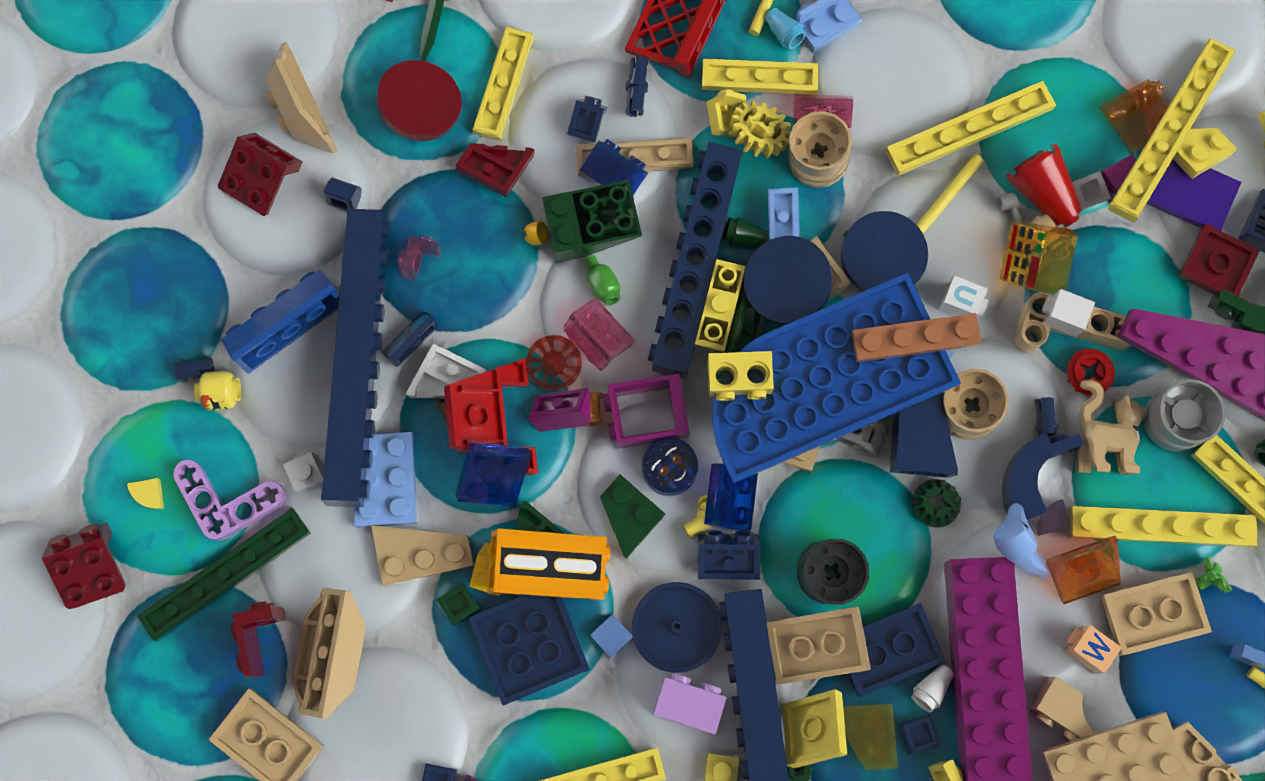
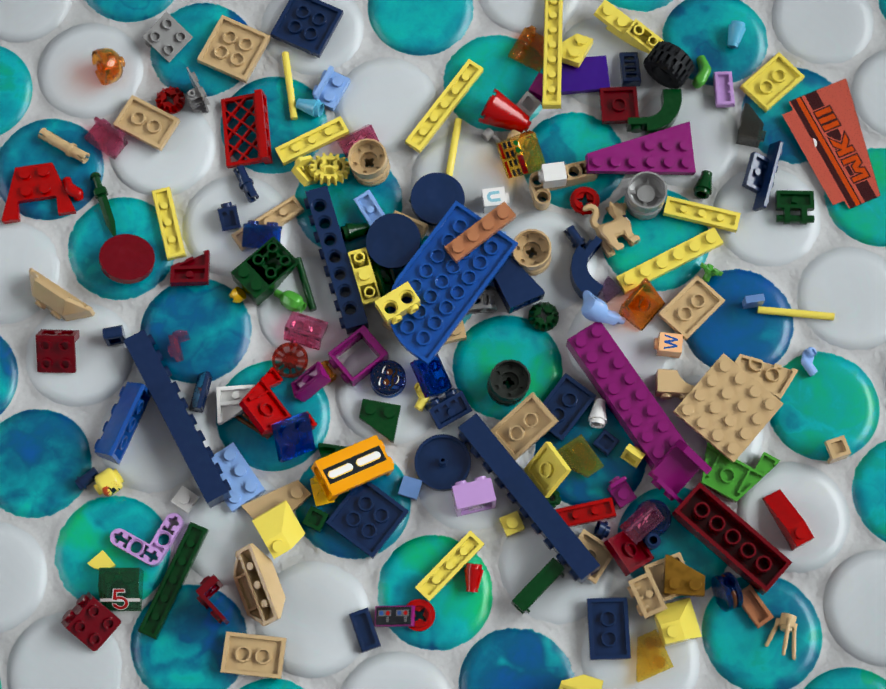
camera: 30 degrees left, 5 degrees down
none -> clear green slope [98,568,144,611]
none -> light yellow slope [252,500,305,559]
none -> dark green bar [295,257,317,312]

